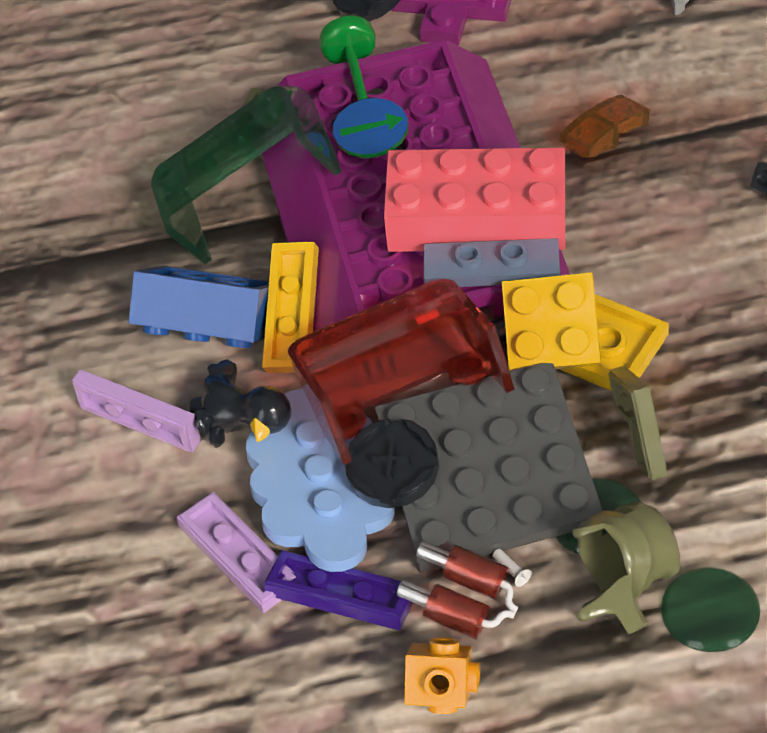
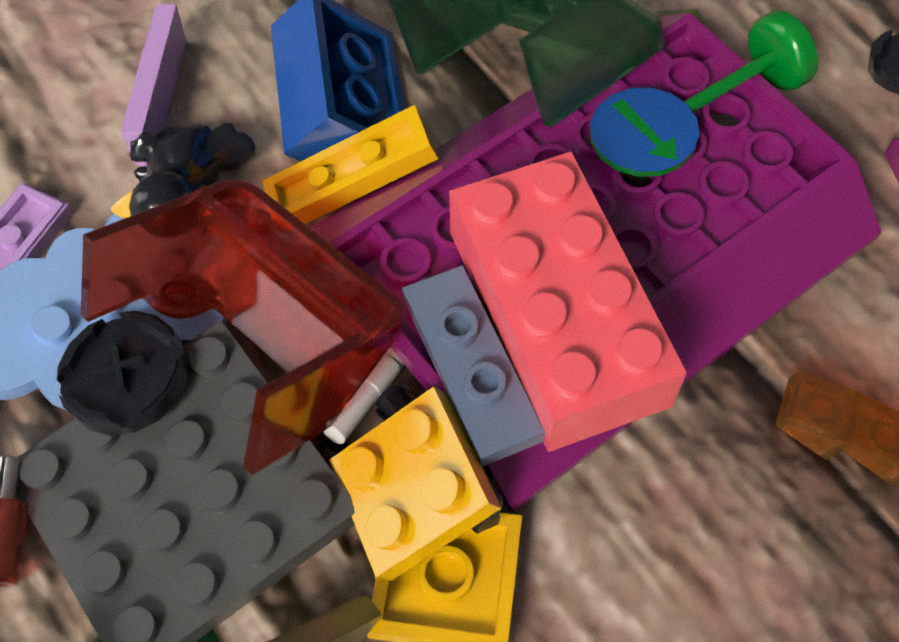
camera: 60 degrees right, 10 degrees up
white piece [492,549,532,587] -> none

